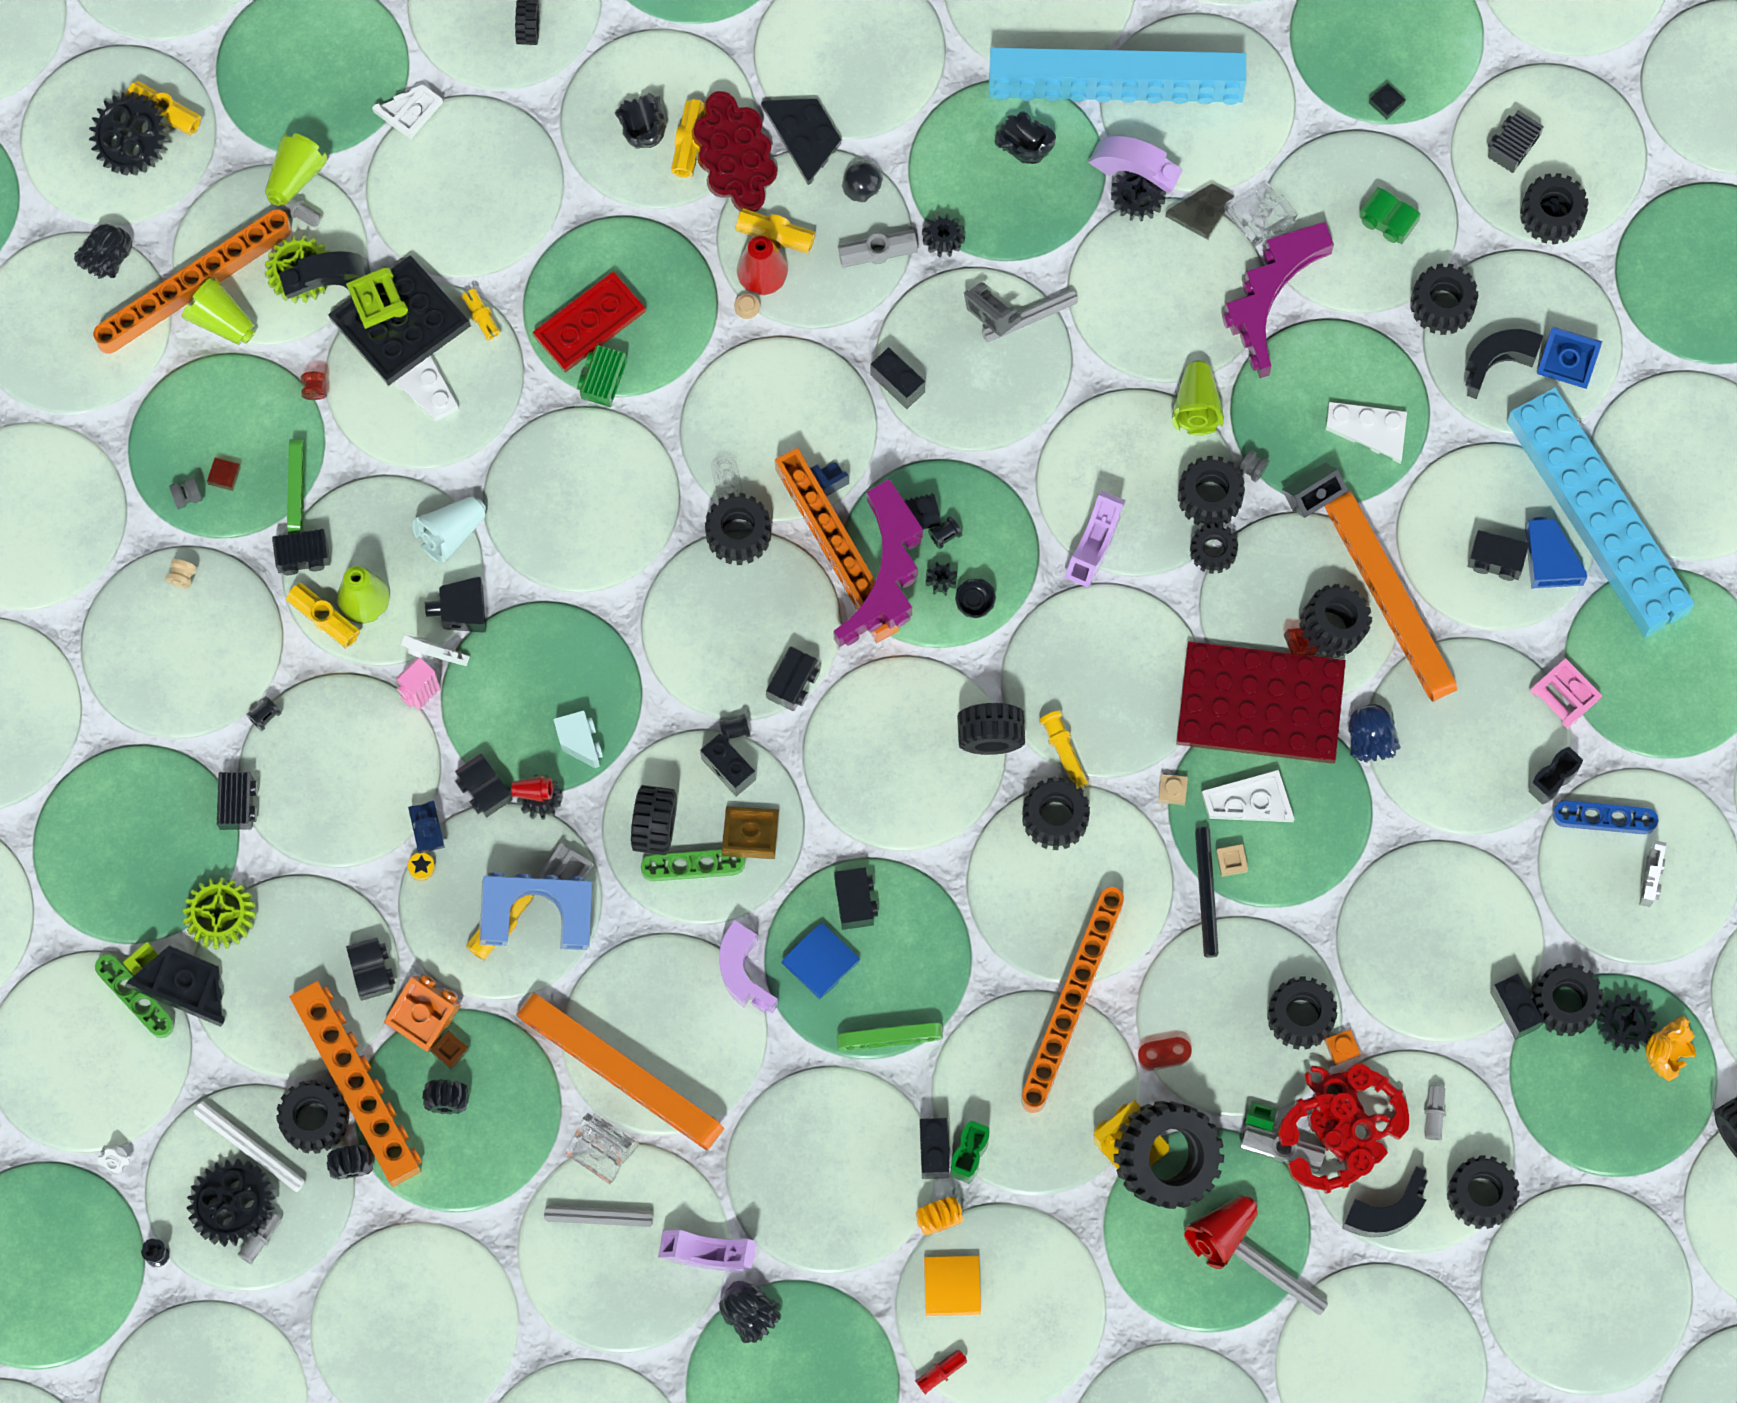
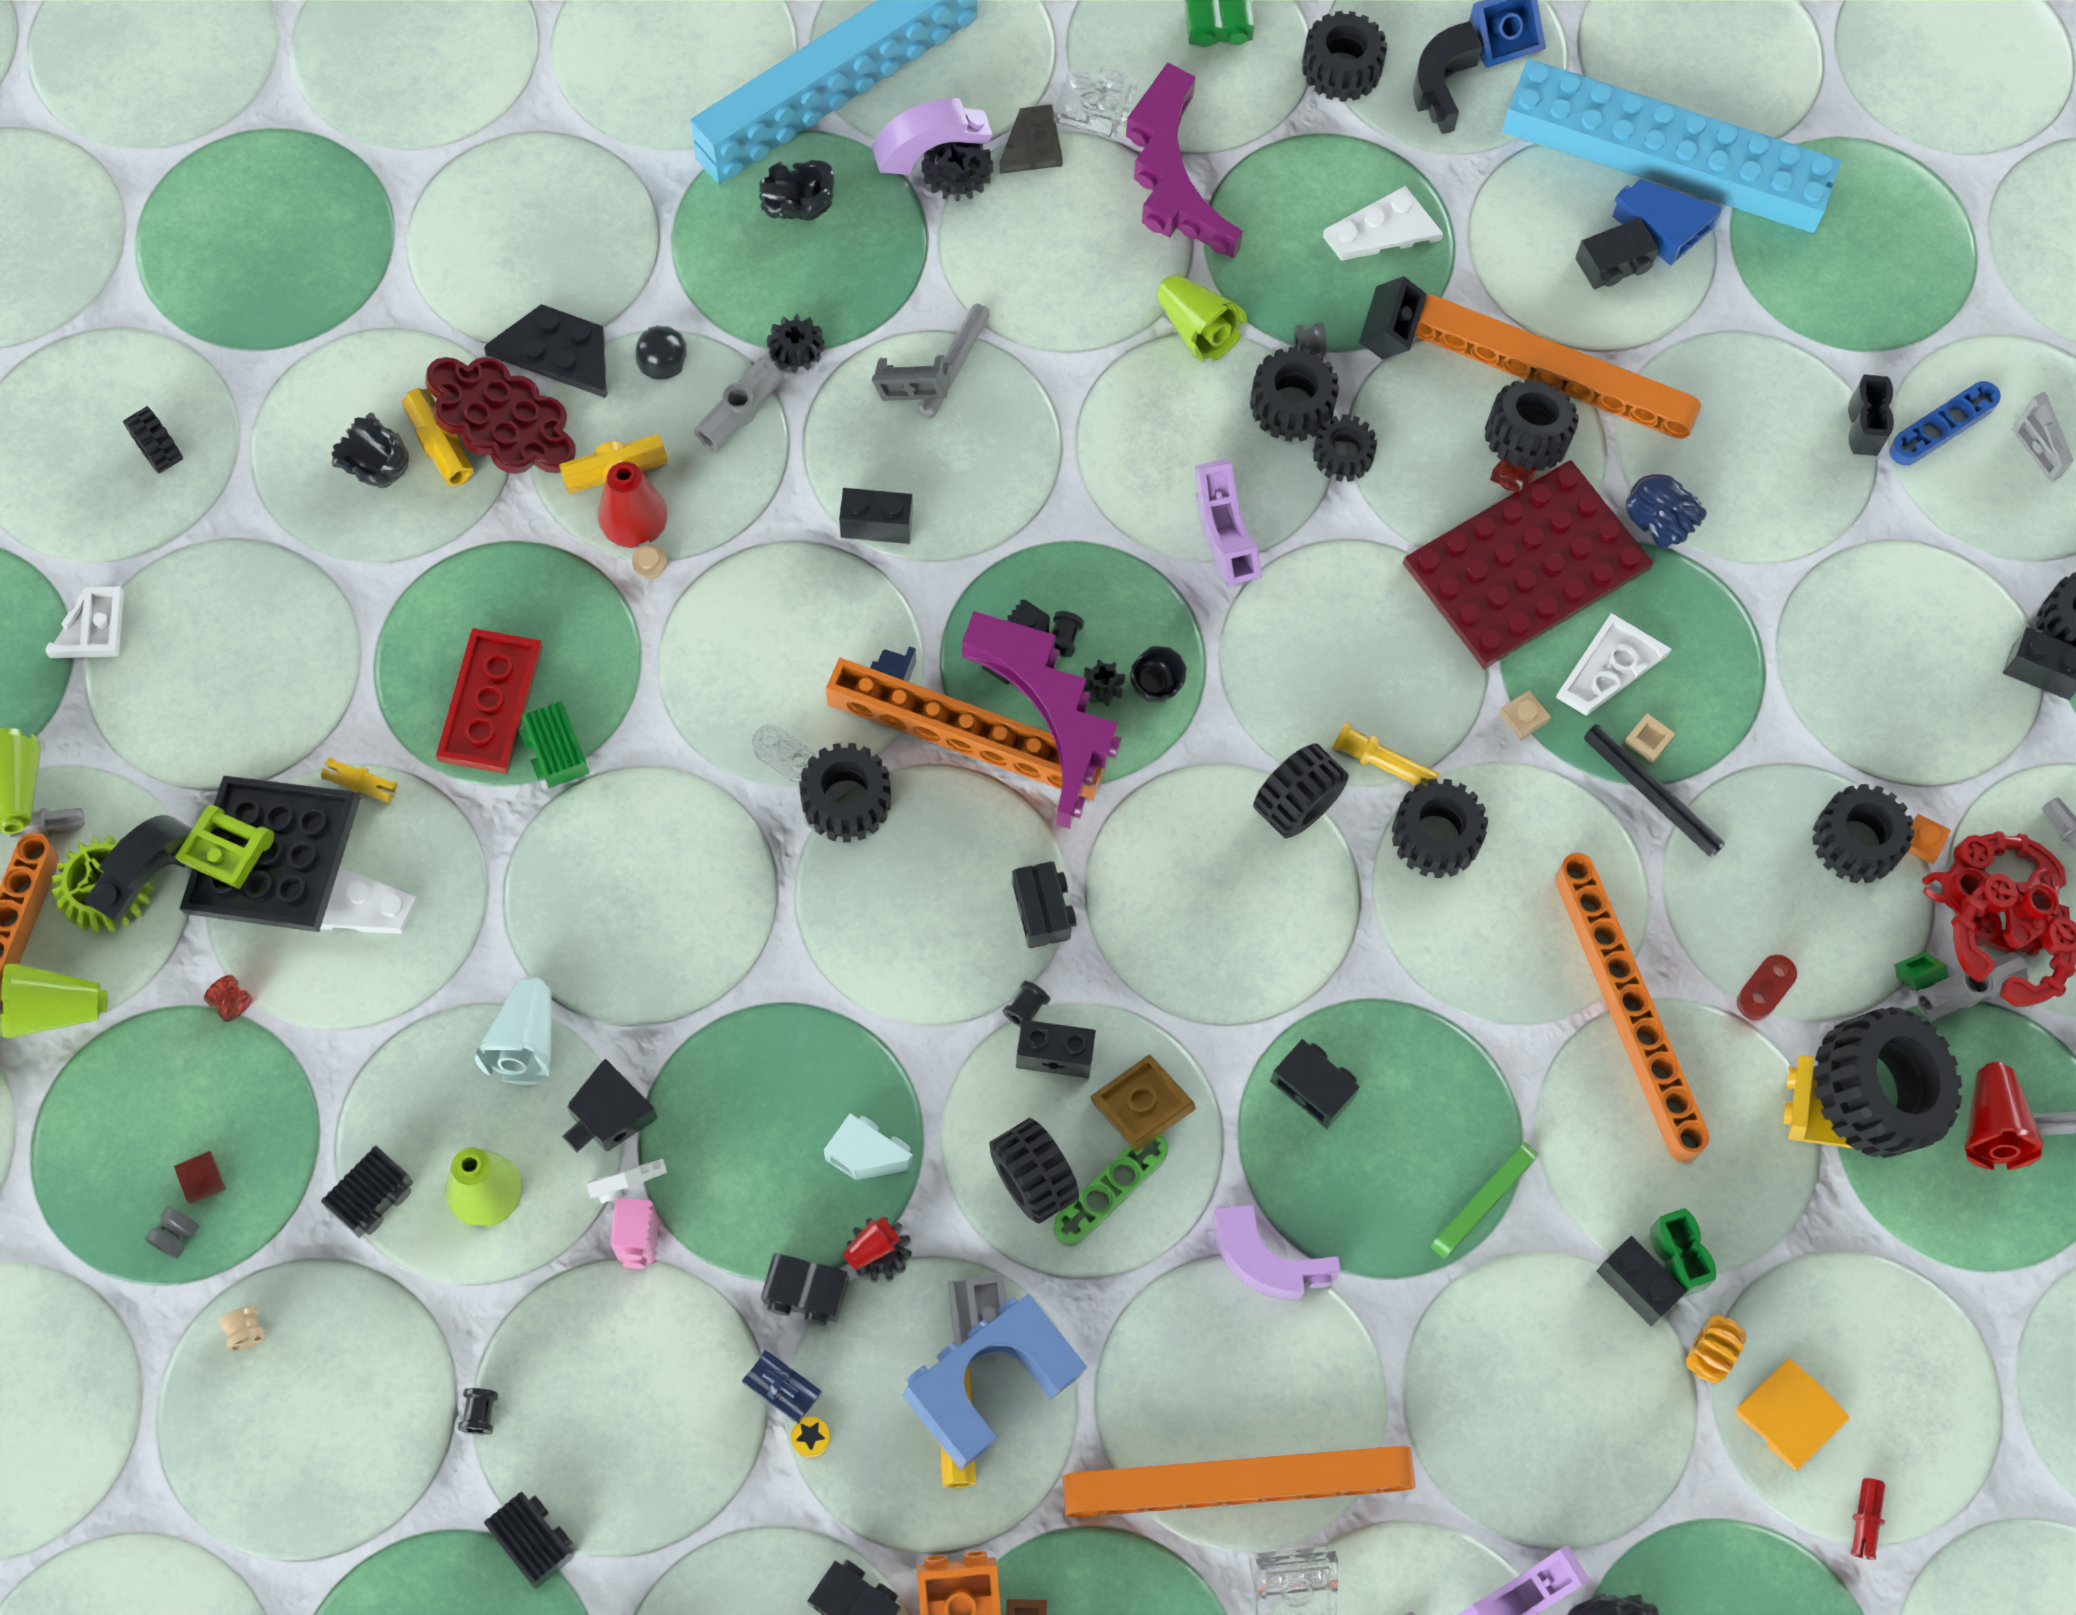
camera: 45 degrees left, 5 degrees down
yellow piece [285,582,360,649] -> none
bright green beam [287,439,305,534] -> none
blue slope [781,923,860,999] -> none
bright pink plate [1530,658,1602,729] -> none

